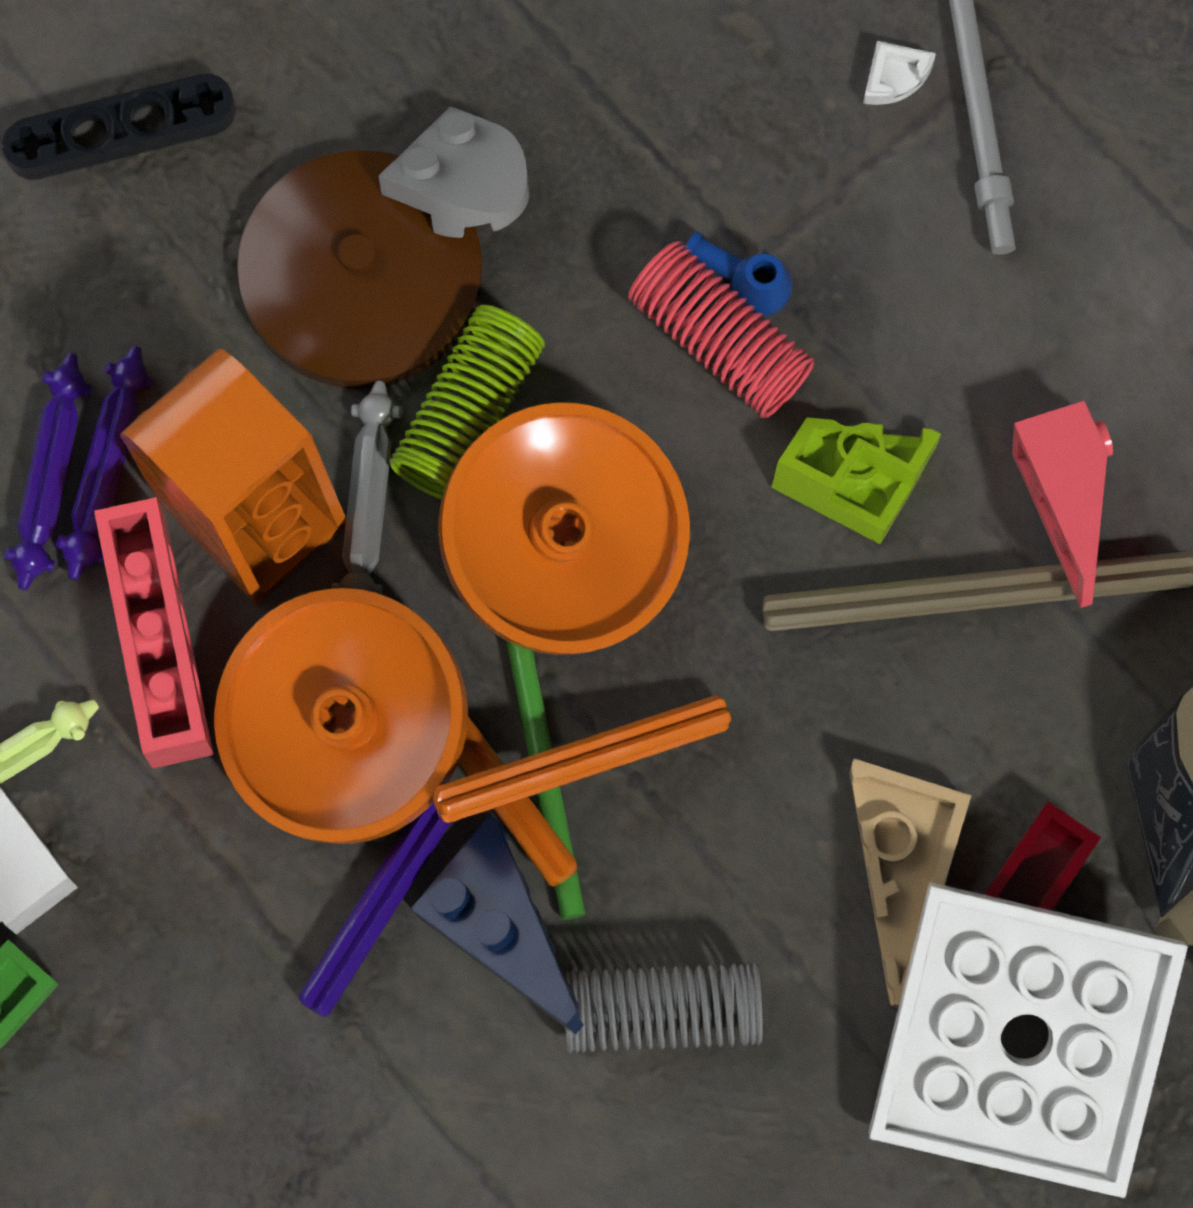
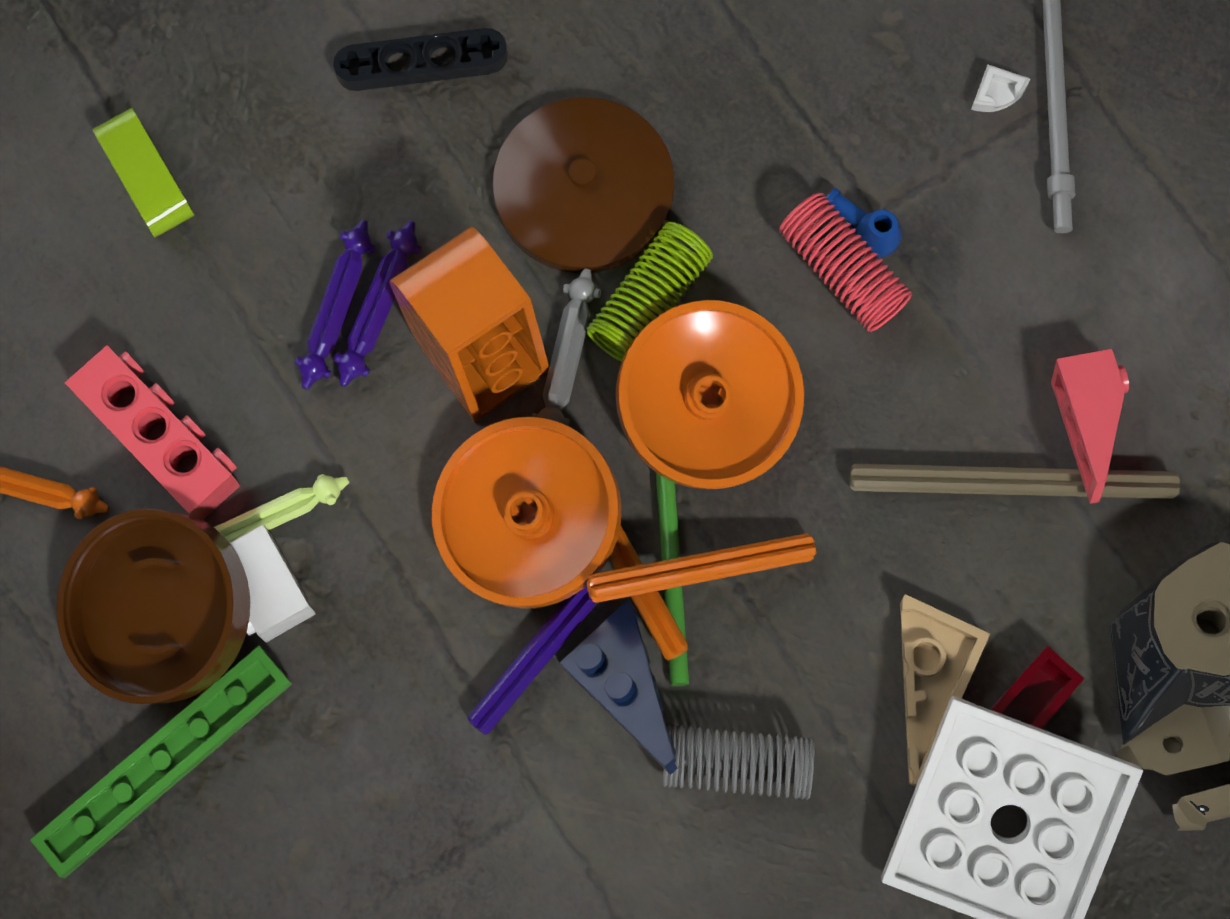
camera: 10 degrees right, 0 degrees up
coral brick [94,497,214,769] -> none
light grey slope [379,106,529,238] -> none
lime slope [771,417,941,544] -> none

